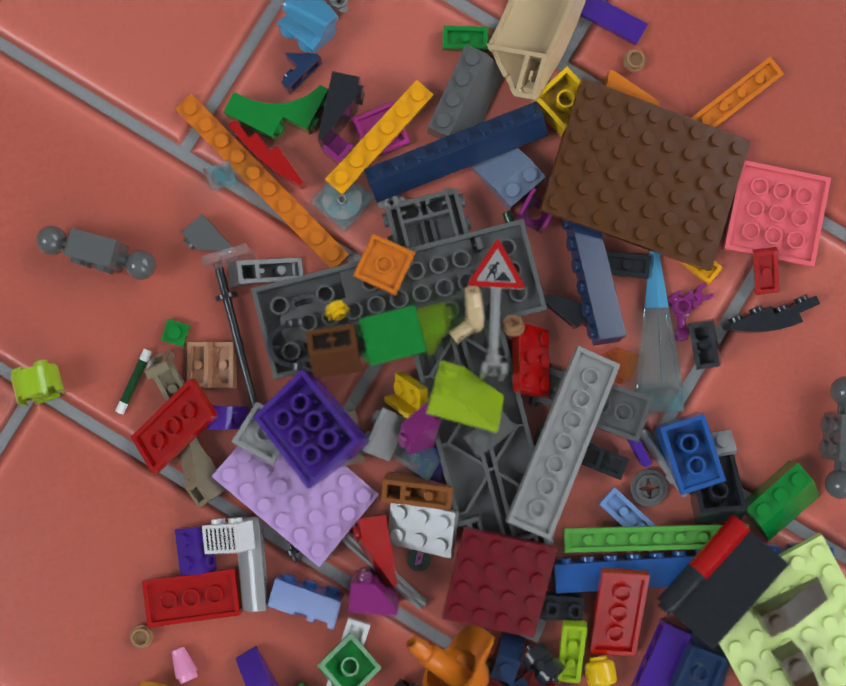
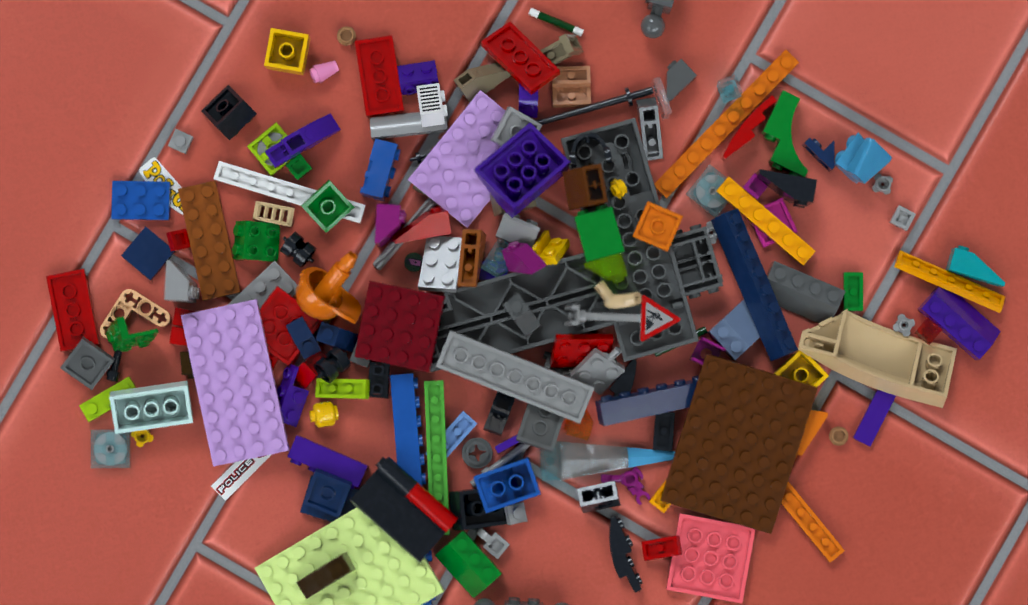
camera: 90 degrees right, 0 degrees up
green plate [161,319,191,347] -> none
lime slope [427,361,504,433] -> none
medium nougat plate [501,315,525,336] -> none
red plate [588,568,650,656] -> none
dark brown slope [752,577,828,638] -> none
none -> light grey plate [476,528,510,559]
none -> light grey plate [570,347,625,395]

